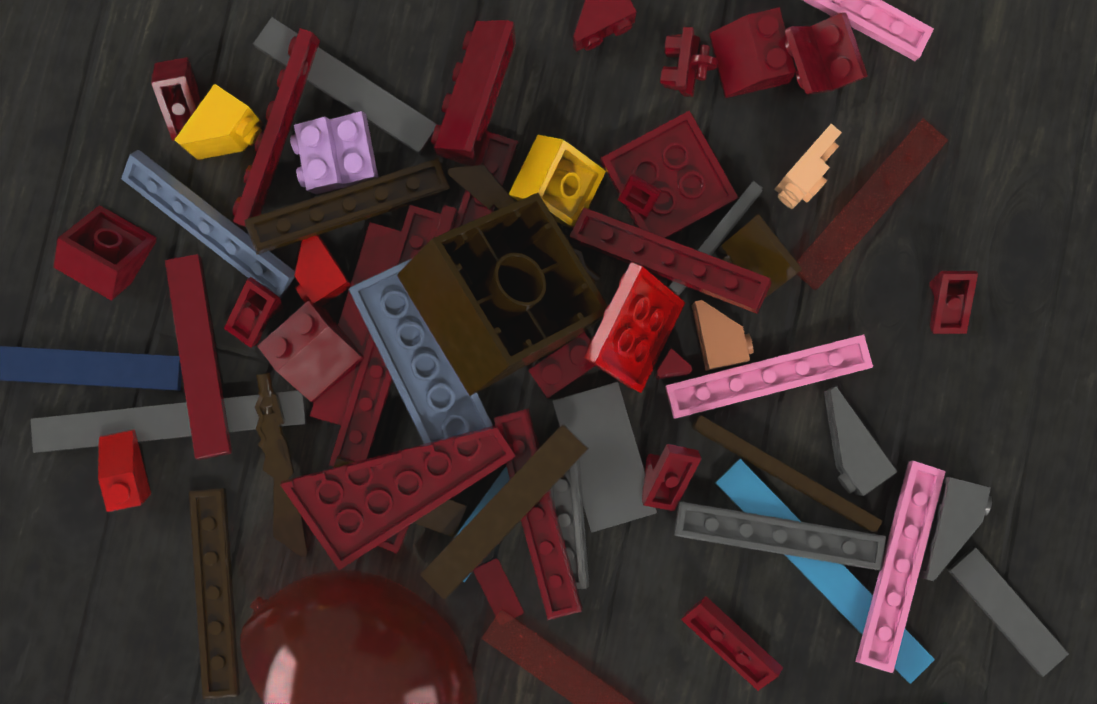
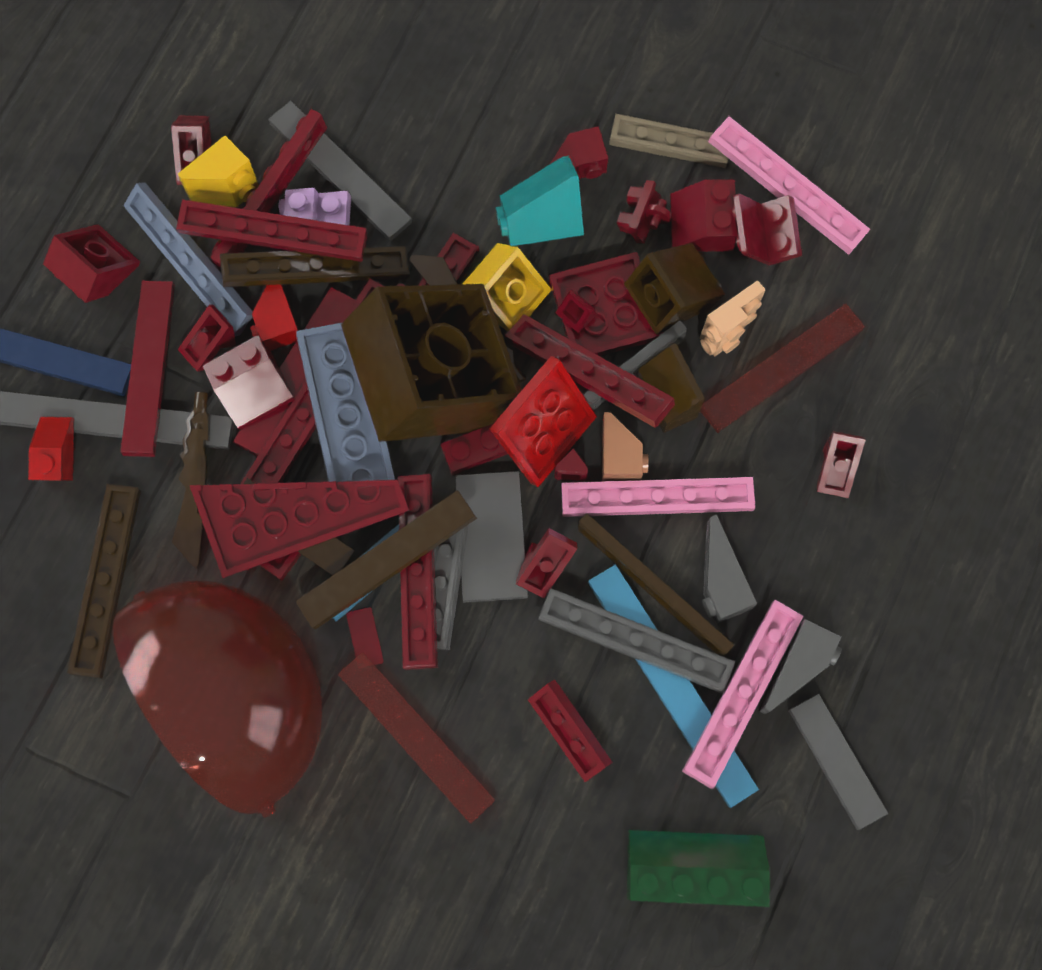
camera: 10 degrees right, 10 degrees down
dark red slope [431,20,516,166] -> none
none -> dark red plate [176,199,368,262]
none -> teal slope [496,156,584,246]
none -> dark brown slope [624,243,725,335]

